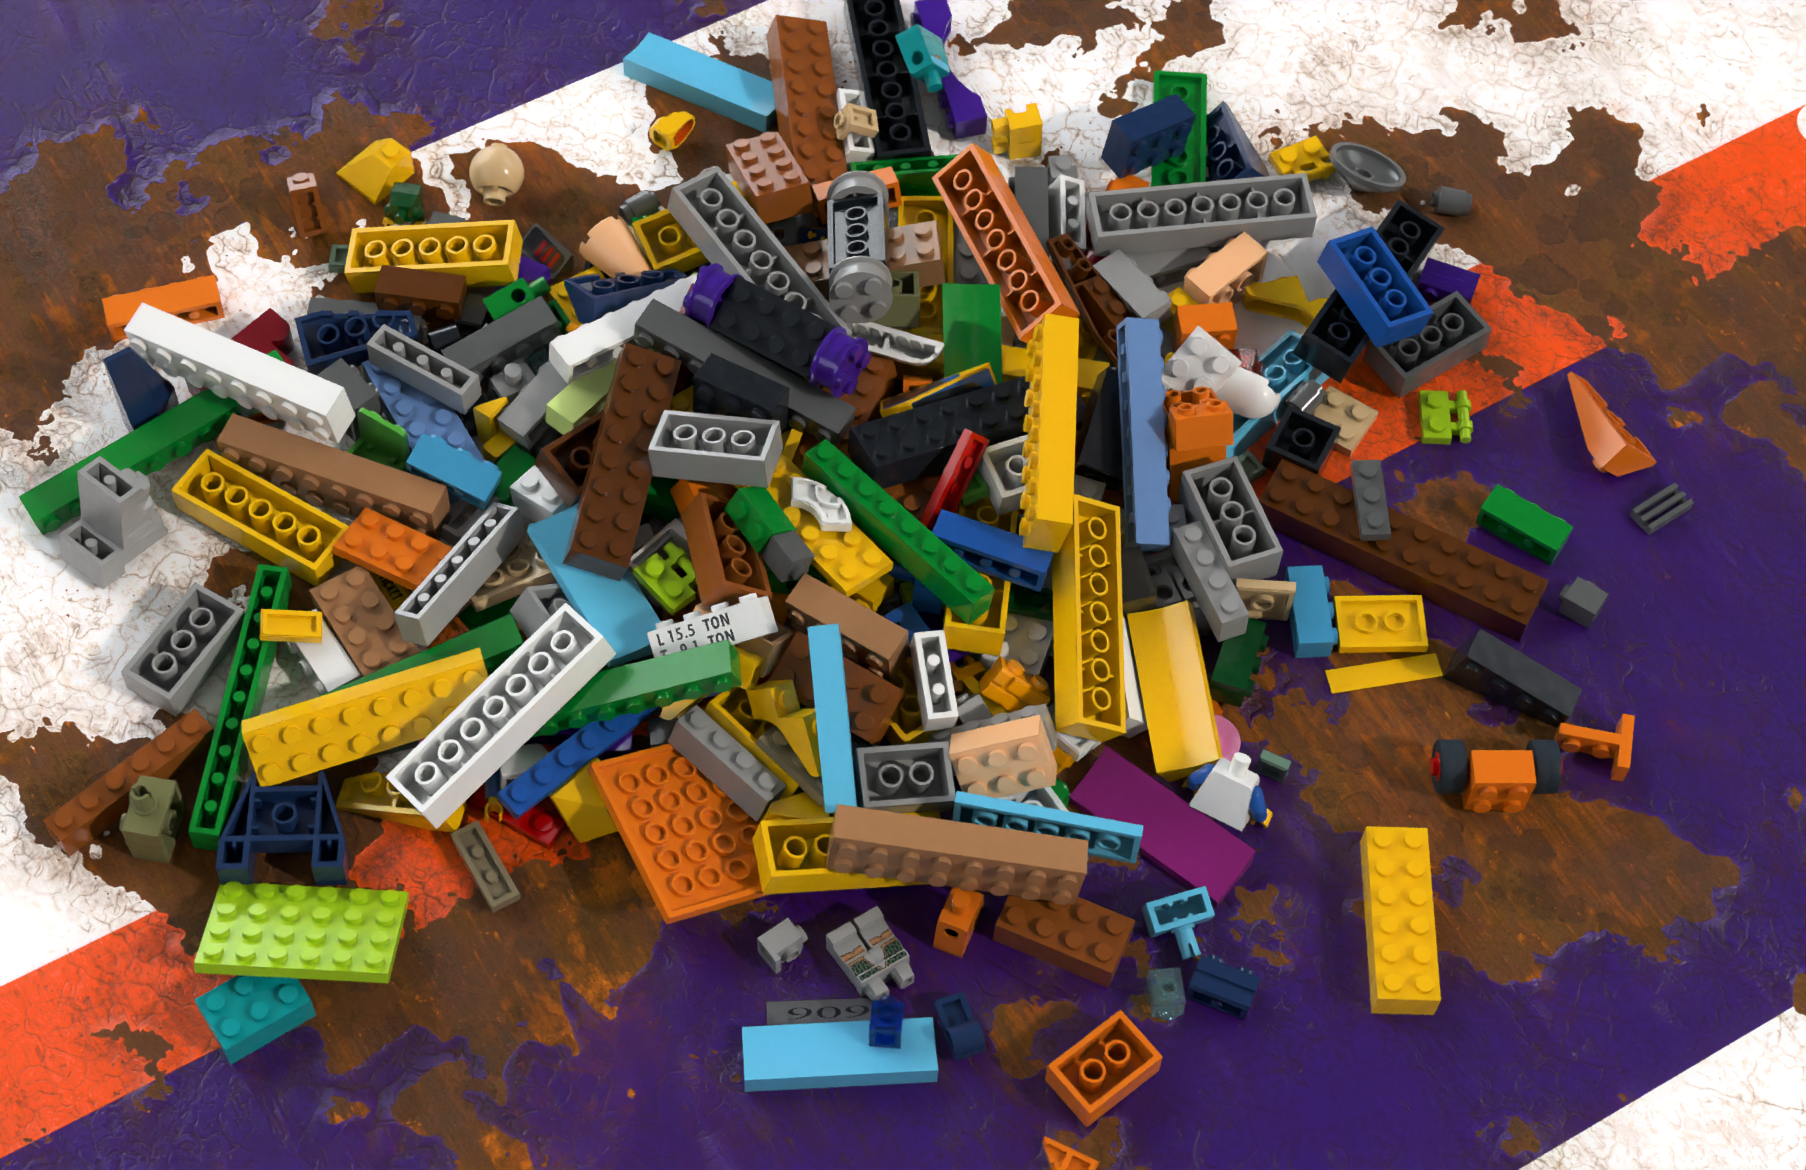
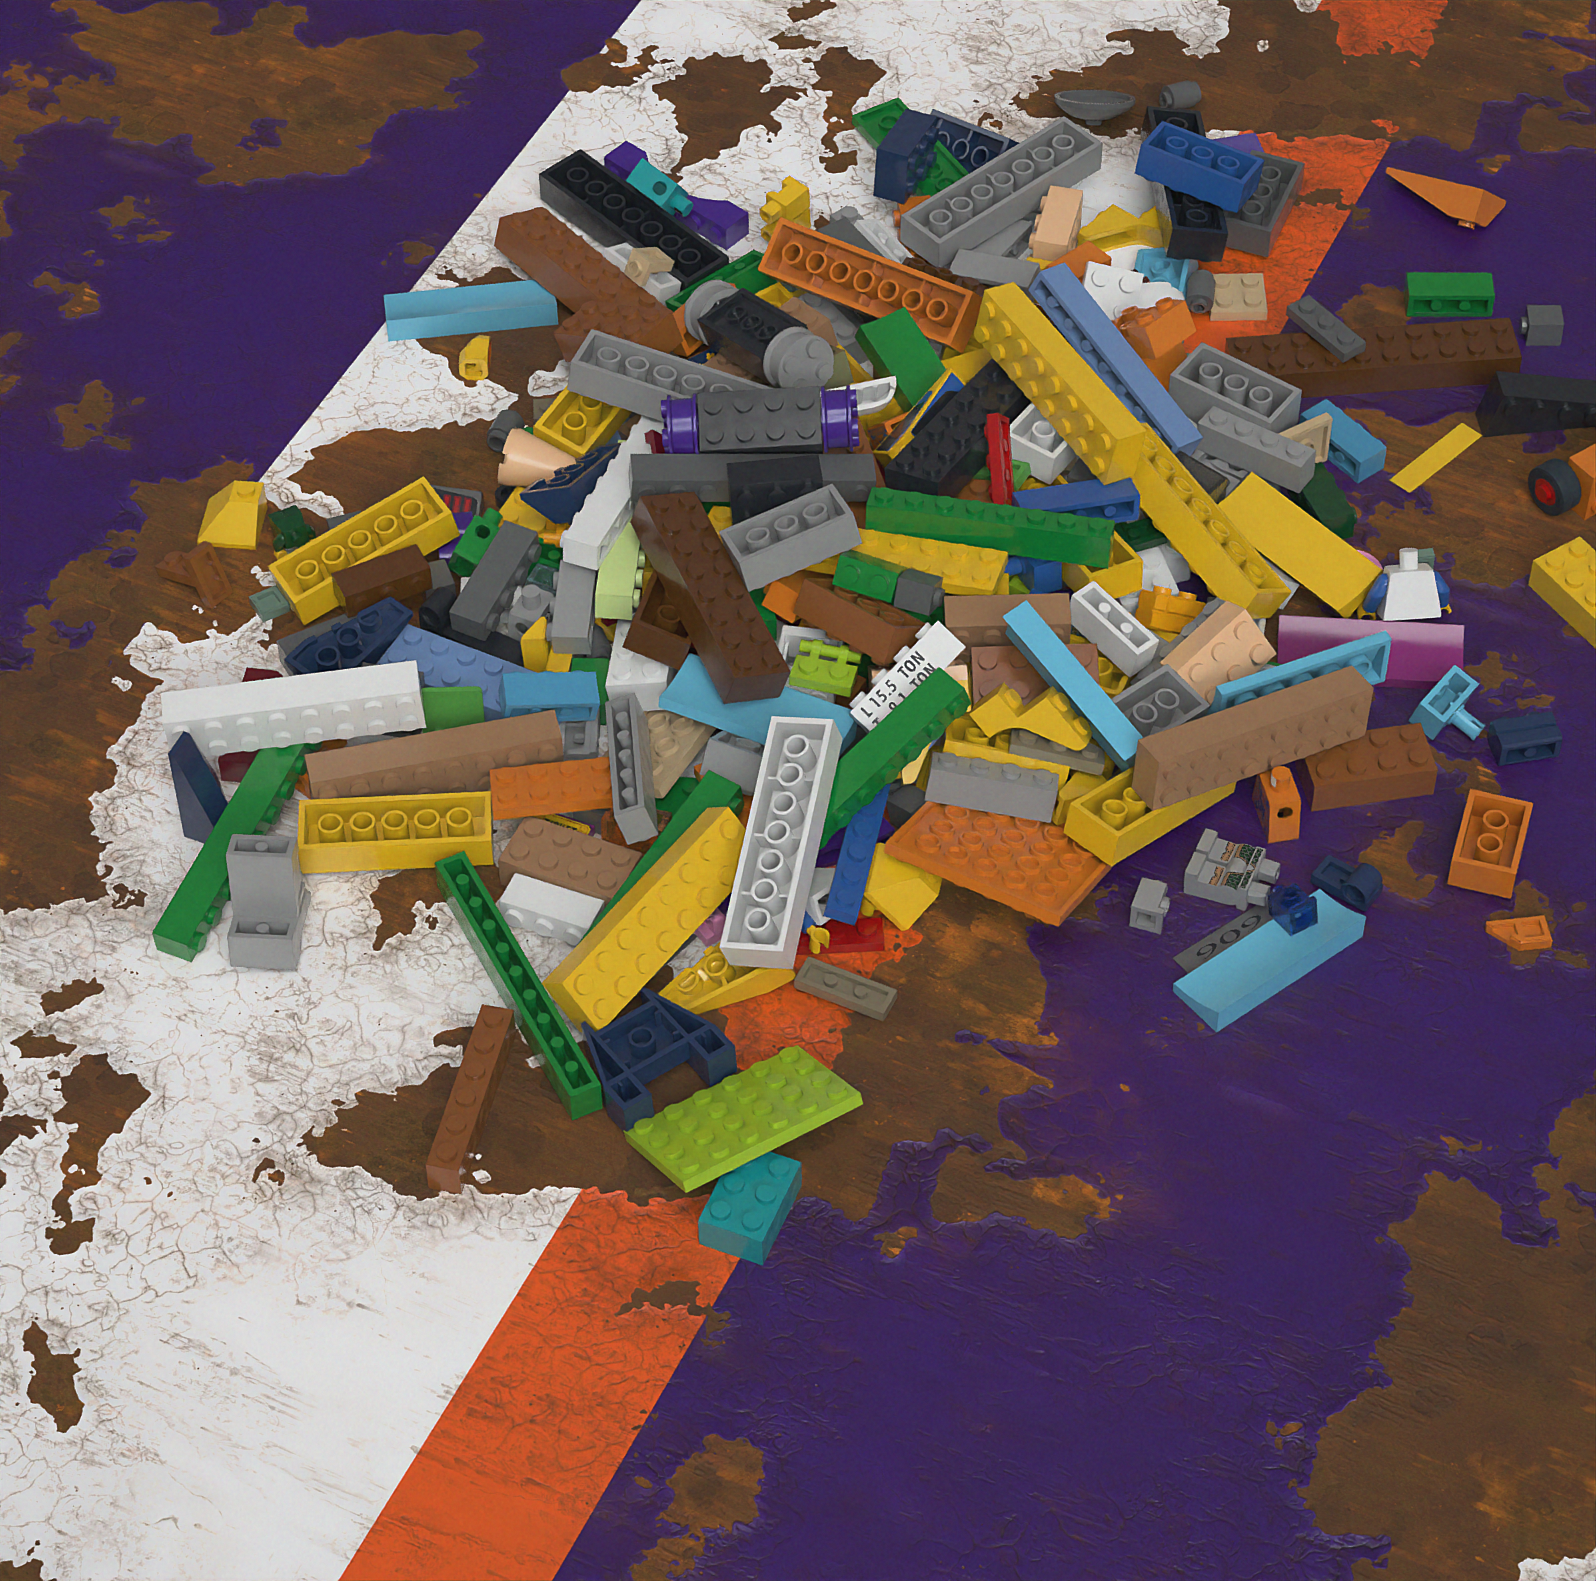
camera: 30 degrees left, 10 degrees down
orange brick [102,275,225,342] -> none
olive brick [119,775,187,864] -> none
light grey brick [121,582,245,717] -> none
yellow tile [260,609,322,643] -> none
light grey brick [366,324,482,415] -> none
tan brick [469,143,524,206] -> none
white tile [791,477,852,532] -> none
clear light blue brick [1146,967,1186,1020] -> none
black brick [1262,405,1341,476] -> none
yellow plate [1268,136,1337,182] -> none
yellow plate [1333,595,1429,653] -> none
lime plate [1418,390,1473,445] -> none
dark grey tile [1630,483,1694,536] -> none

